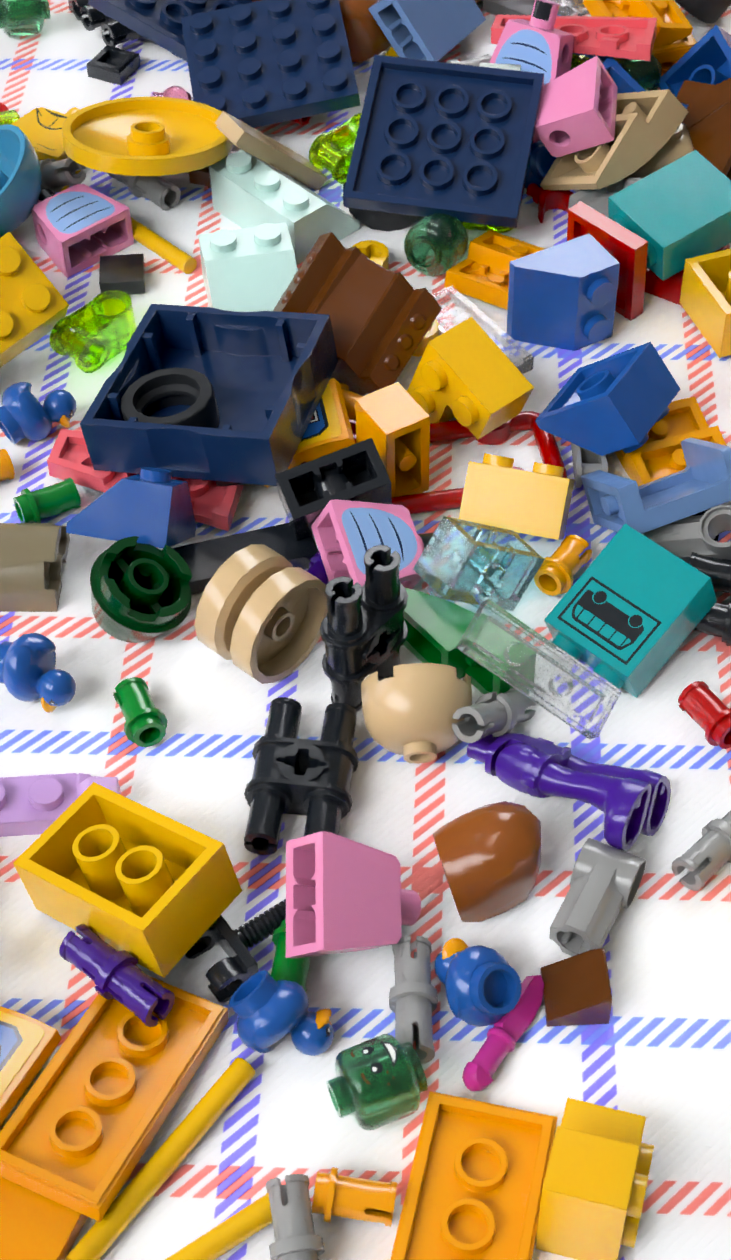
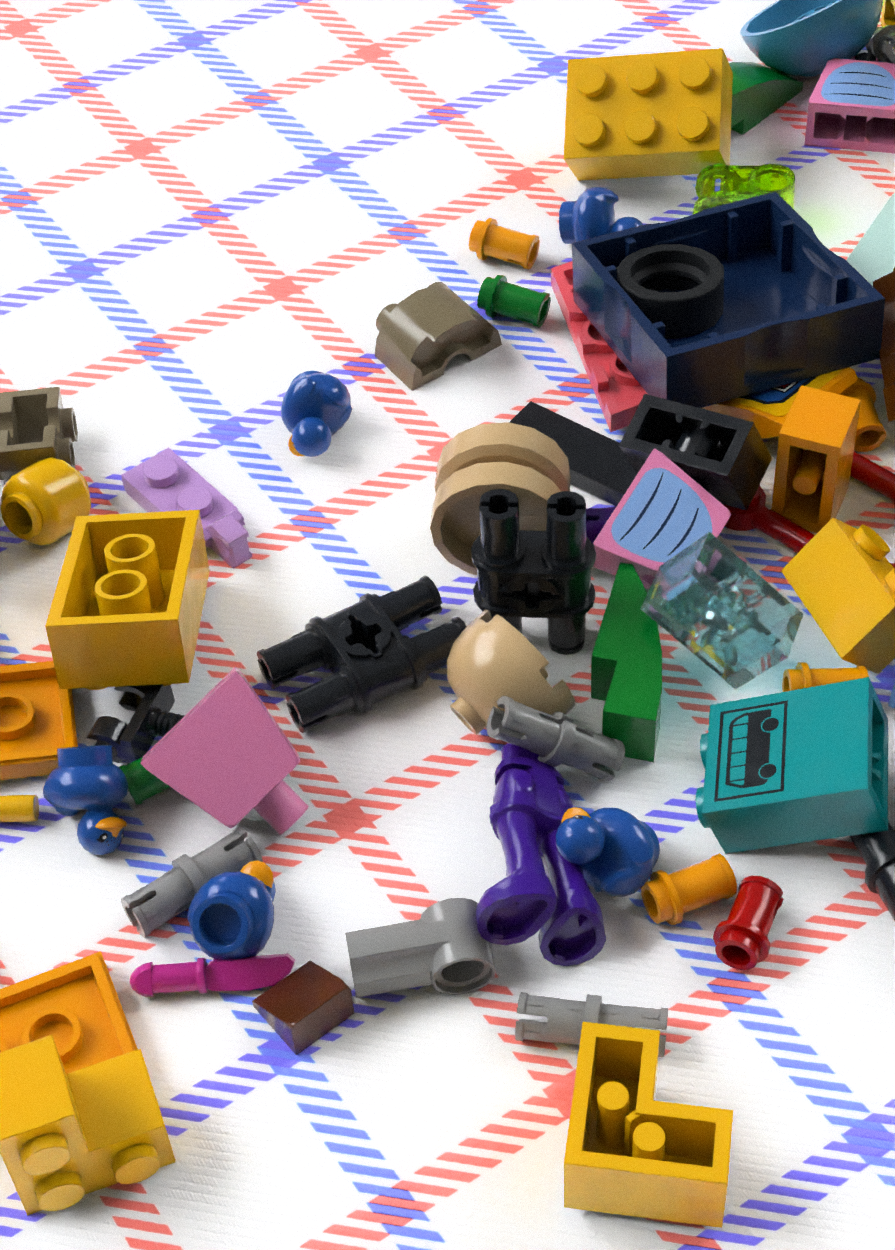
camera: 55 degrees right, 0 degrees up
dark purple pin [59,924,175,1027] -> none
blue slope [66,467,196,548] -> none
dark green cone [90,536,192,643] -> none
black tile [99,253,145,296] -> none
green pin [113,677,168,747] -> none
clear green head [326,1034,428,1131] -> none
dark orange piece [433,801,541,922] -> none
clear tile [456,599,622,740] -> none
none -> blue animal [556,807,660,897]
none -> light orange pin [641,853,737,925]

